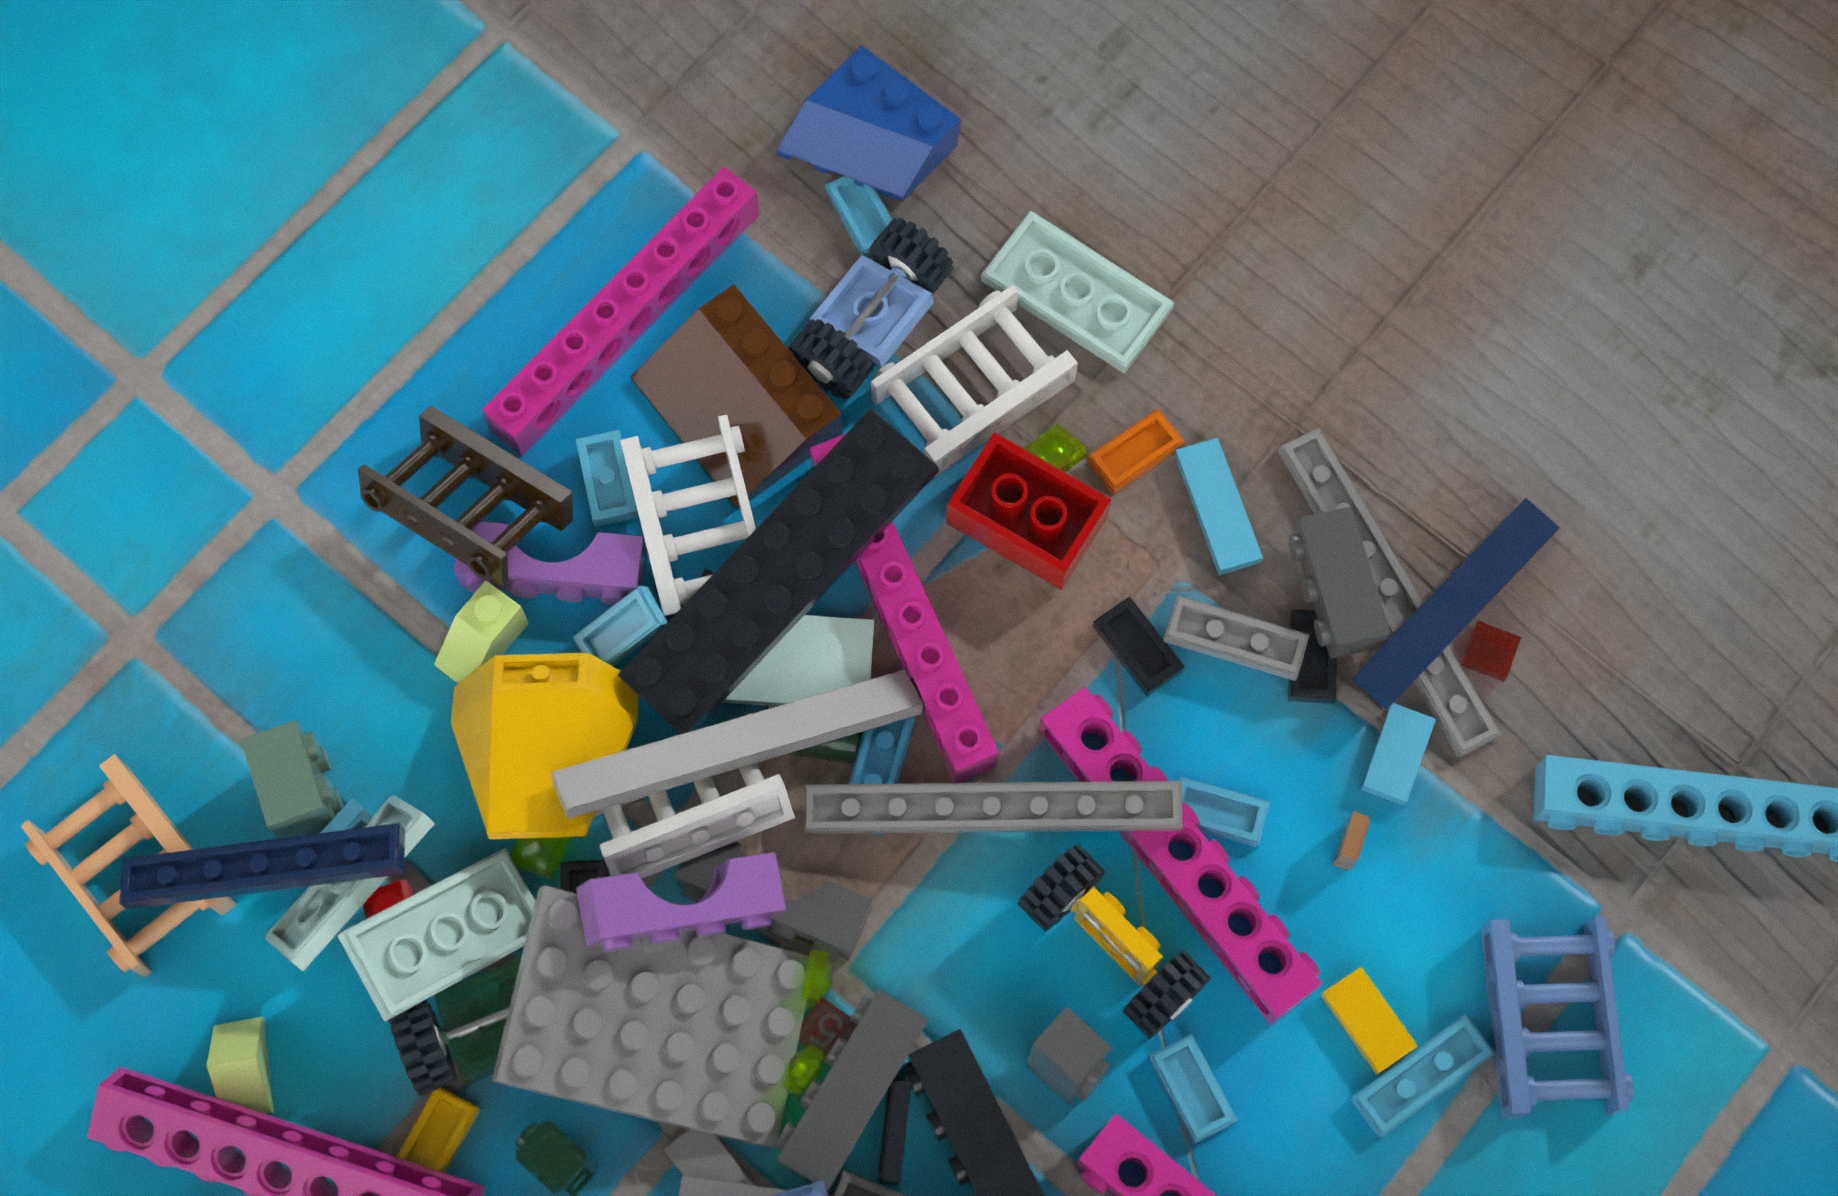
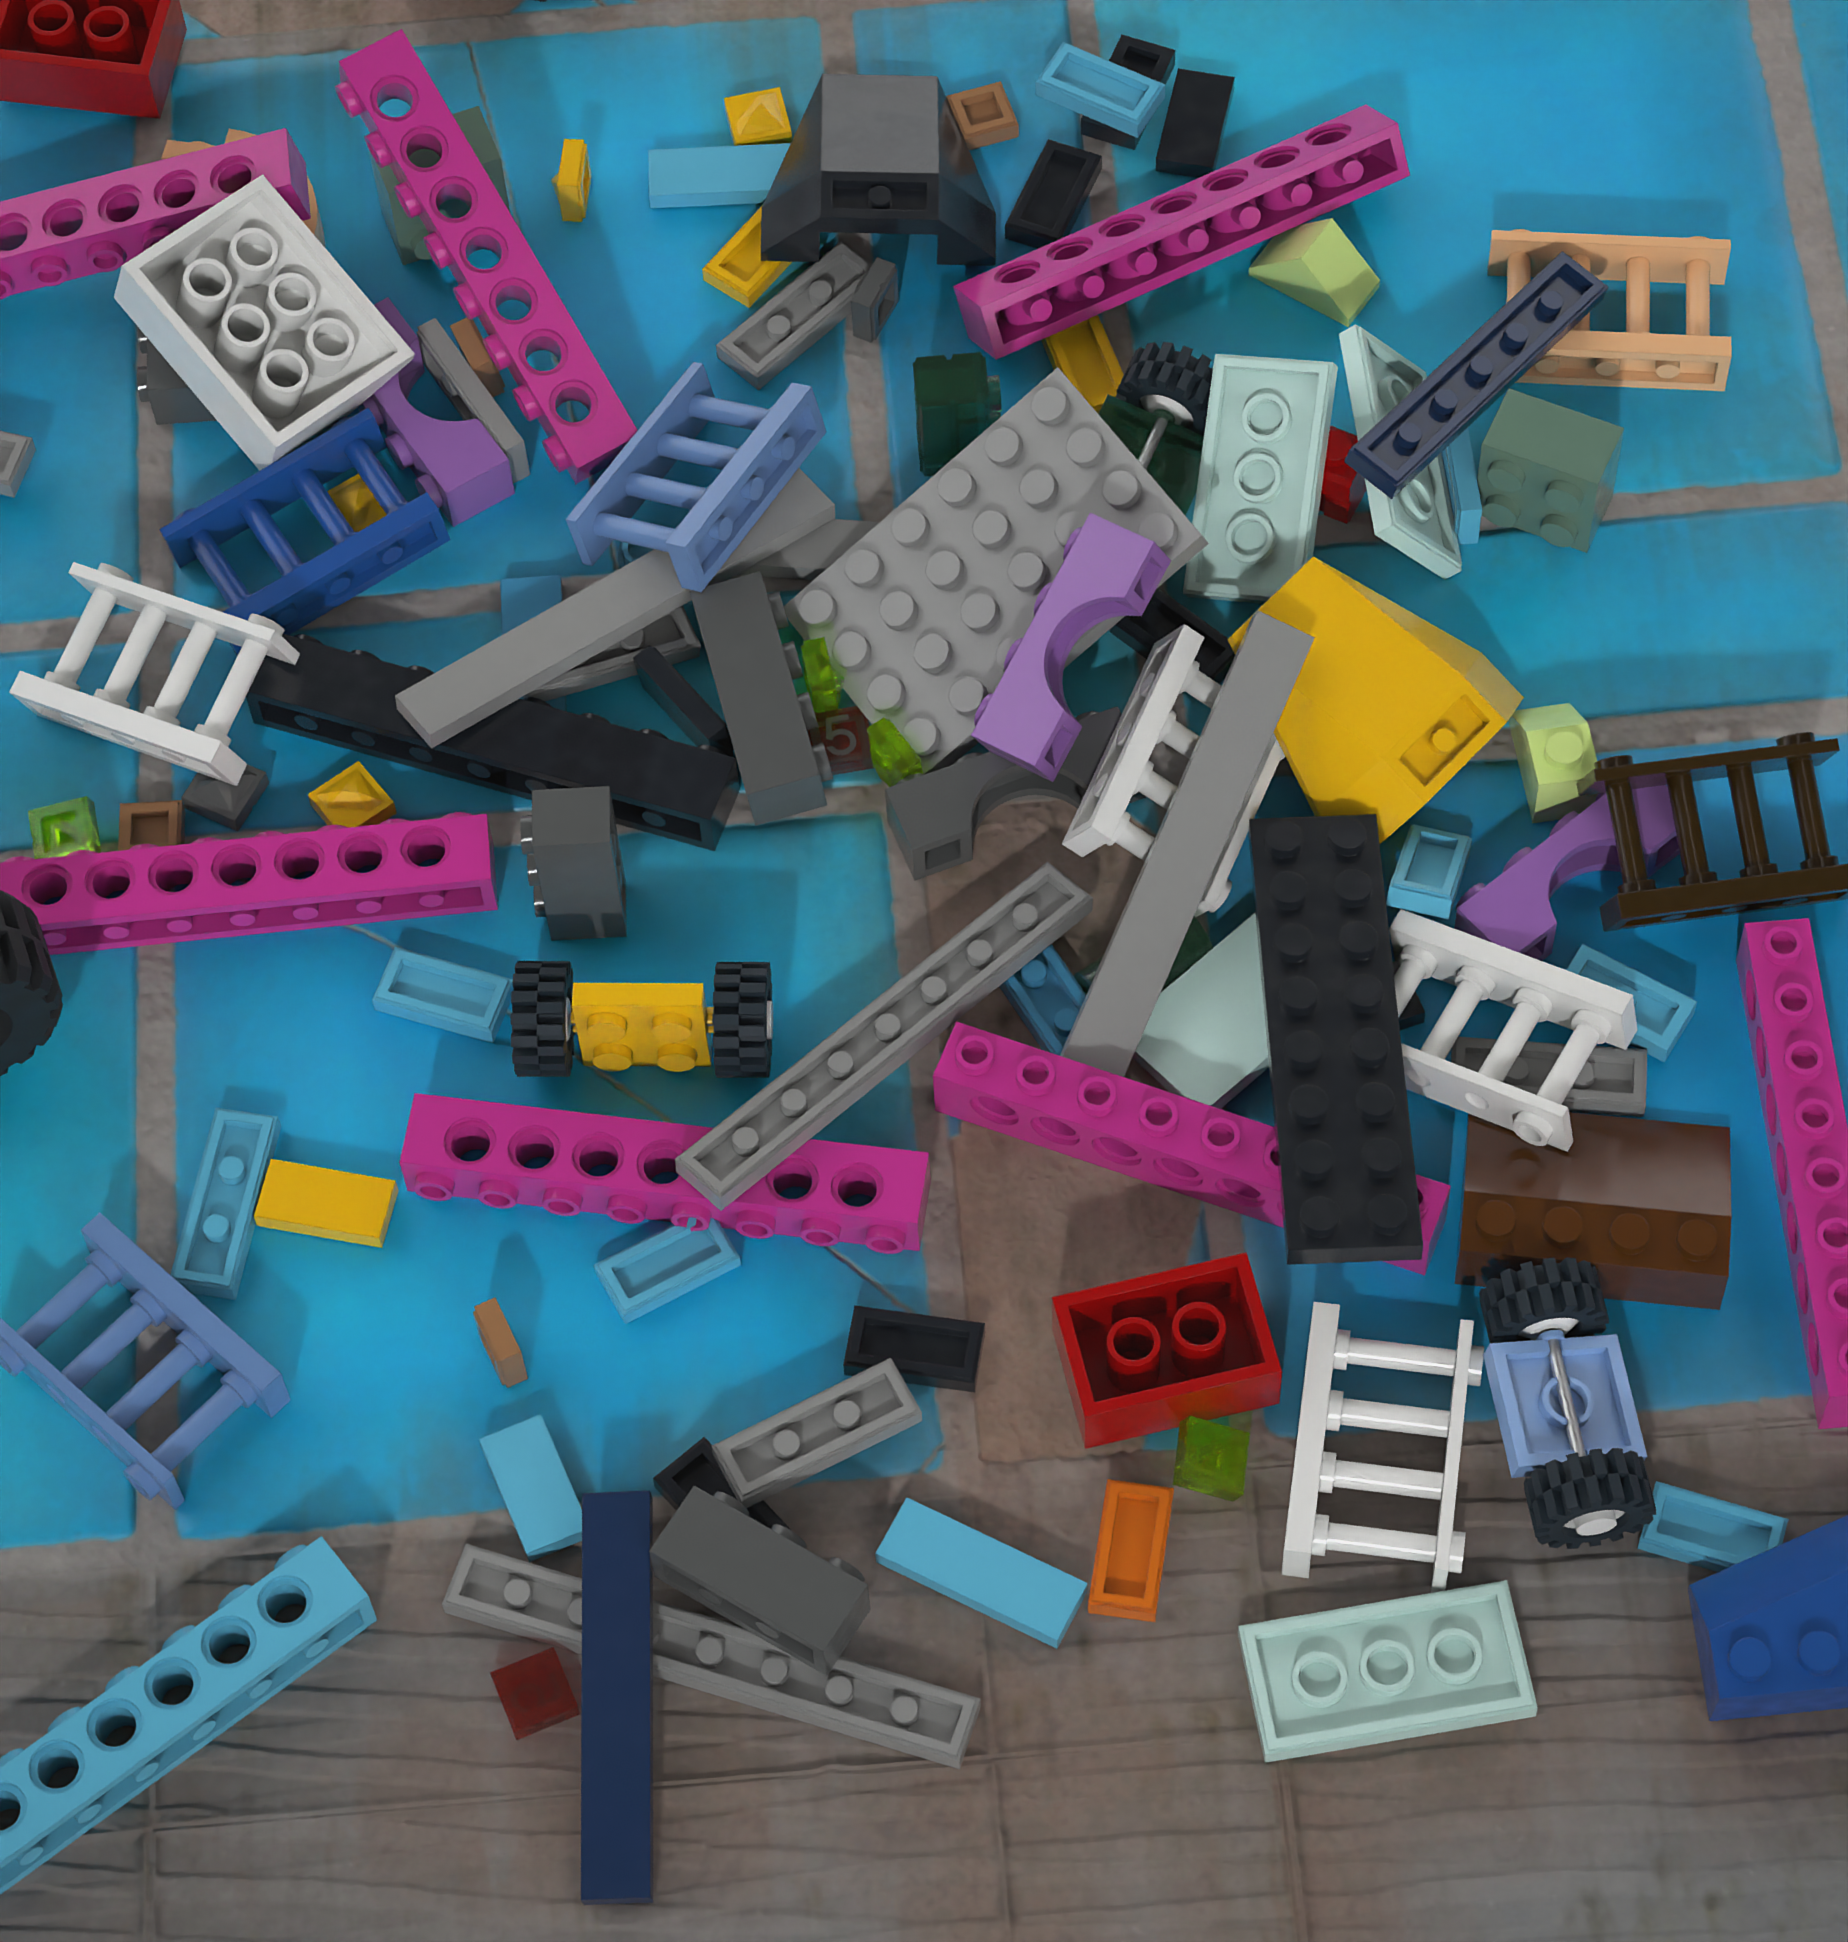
camera: 140 degrees right, 10 degrees down
none -> light grey tile [1451,1037,1647,1117]

